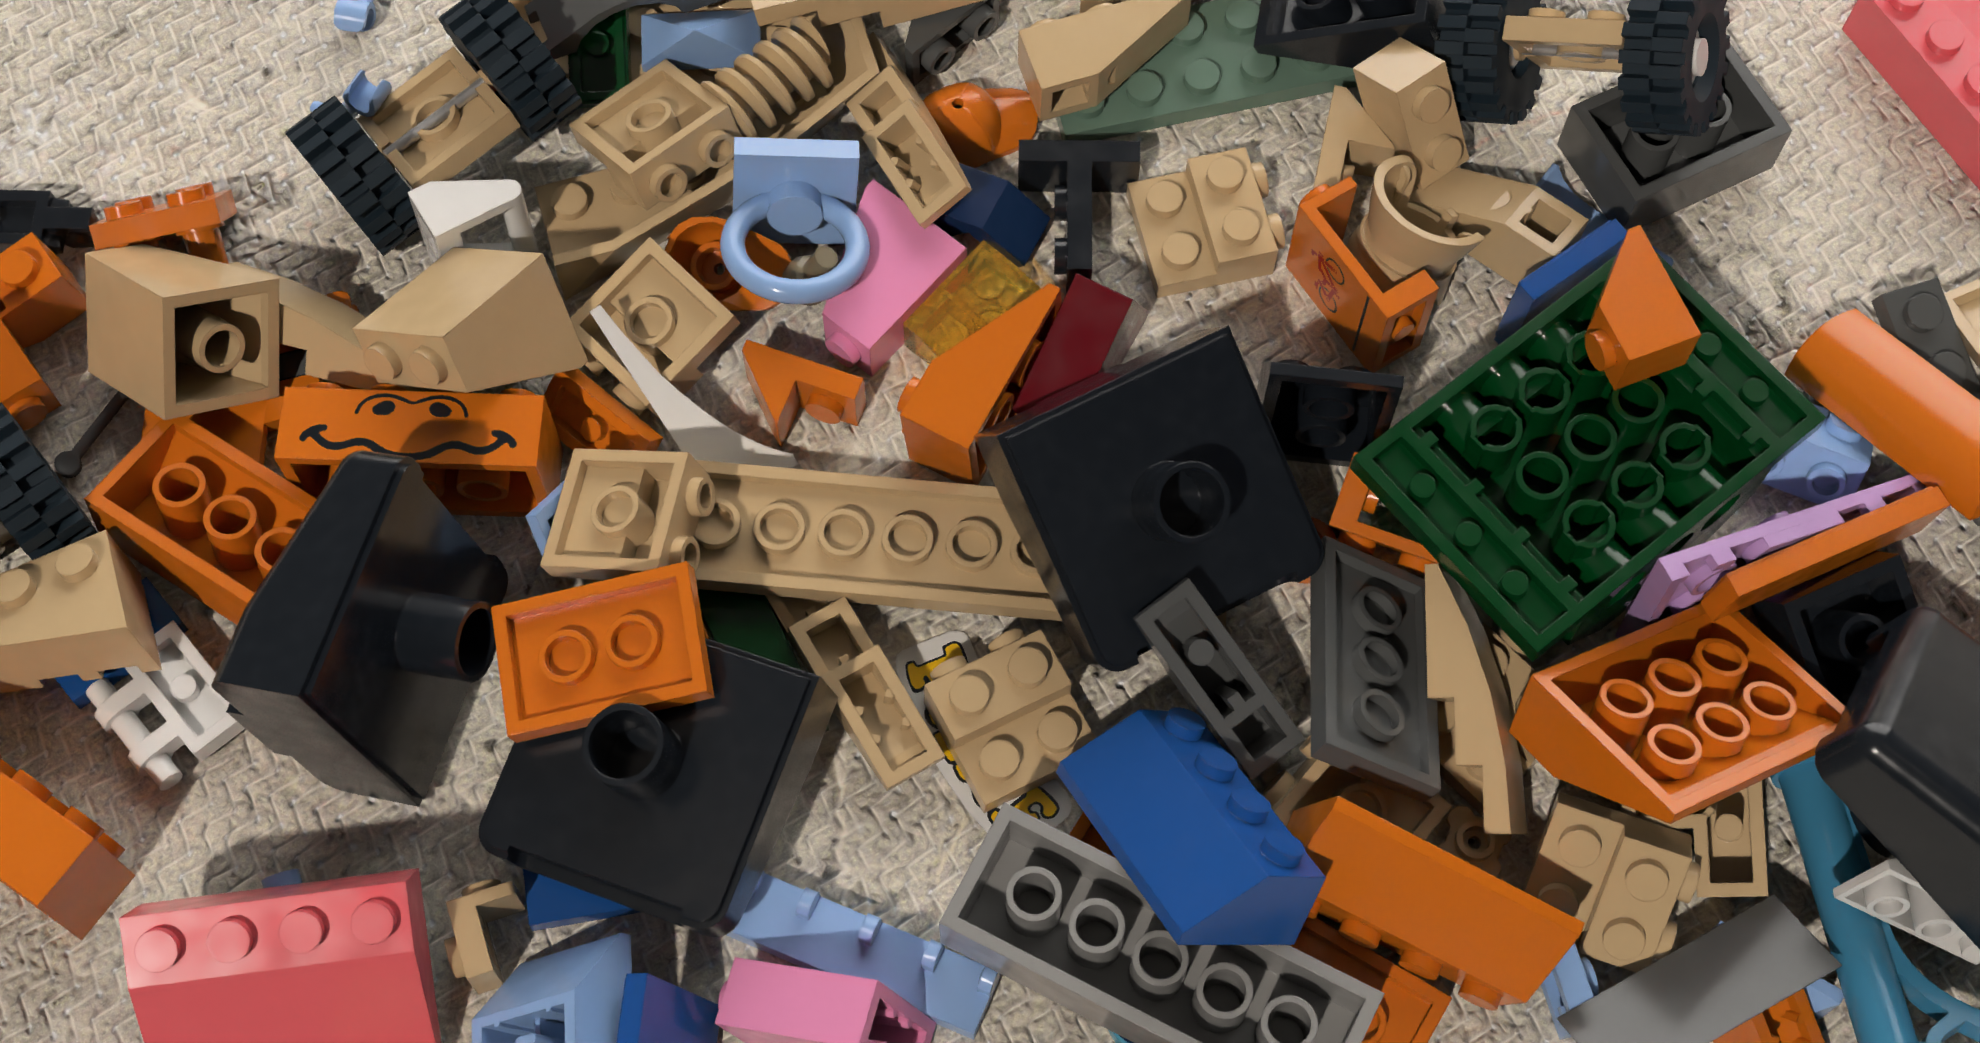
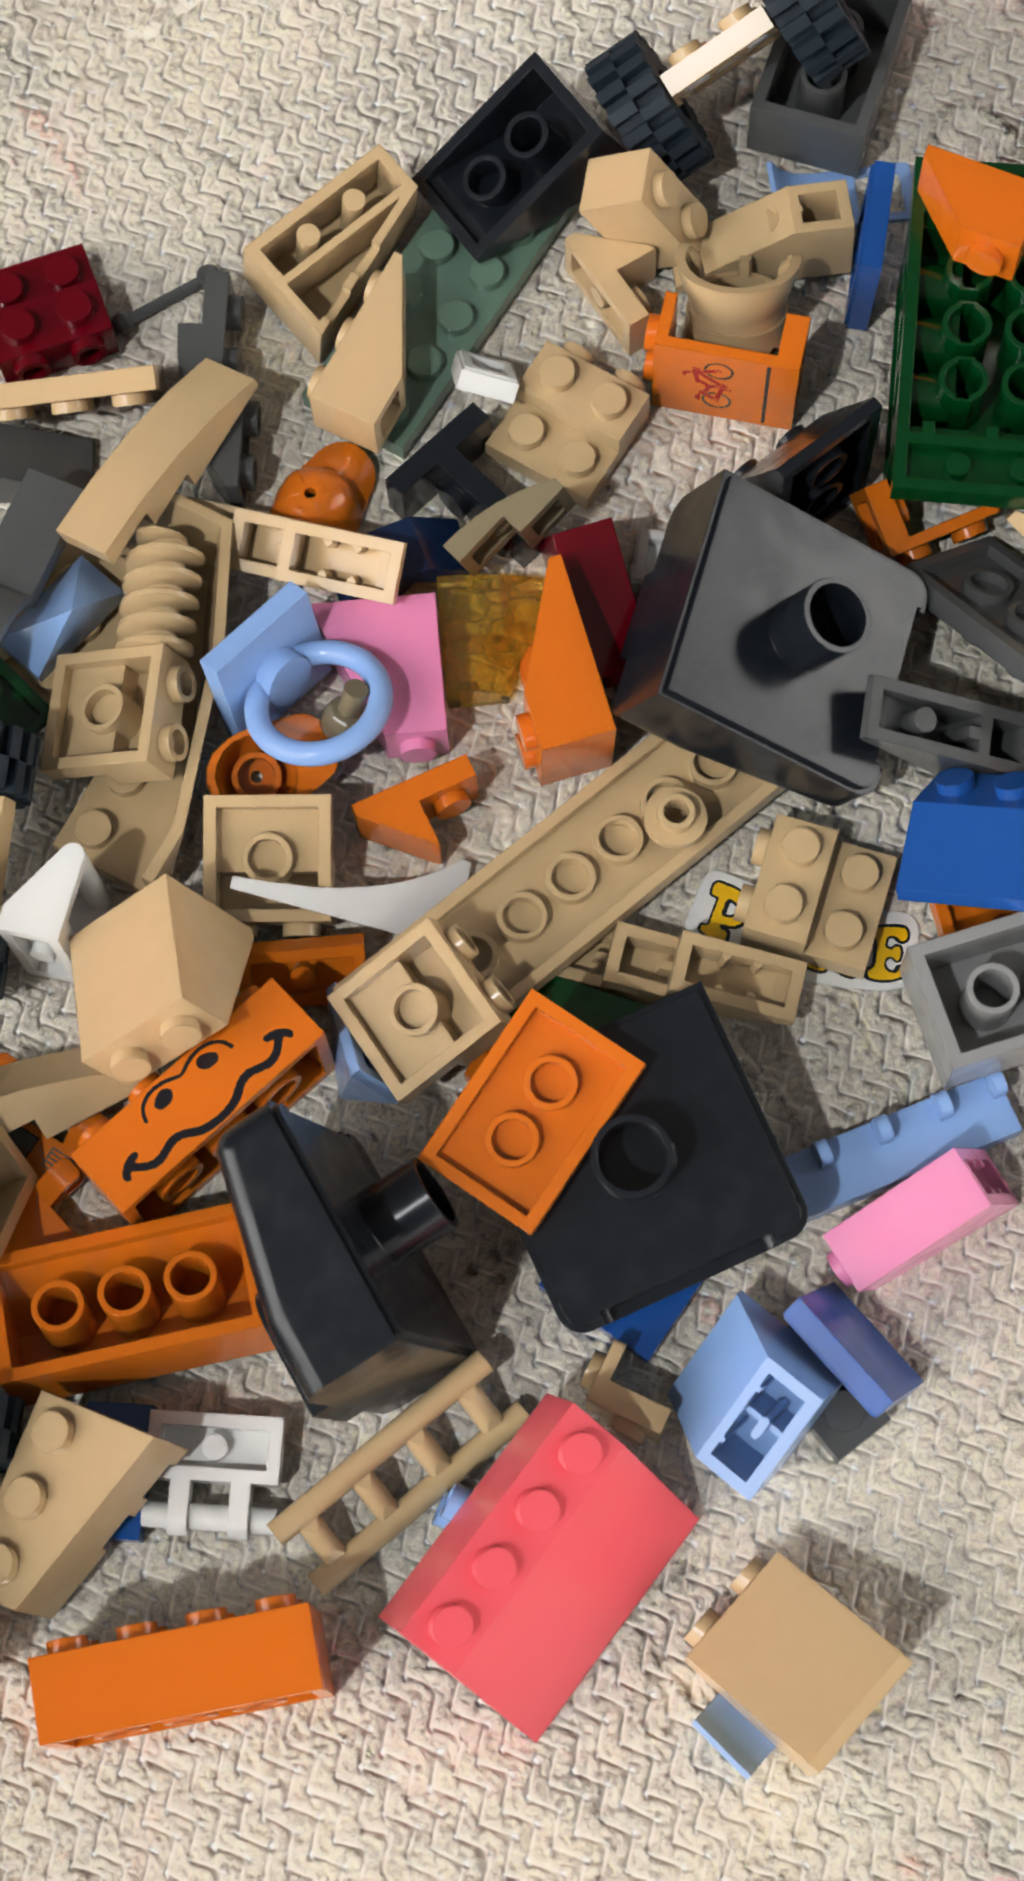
camera: 40 degrees left, 5 degrees up
none -> tan bar [266,1350,529,1597]
none -> dark tan slope [443,479,576,577]
none -> white tile [451,349,520,404]
none -> tan plate [643,787,708,849]

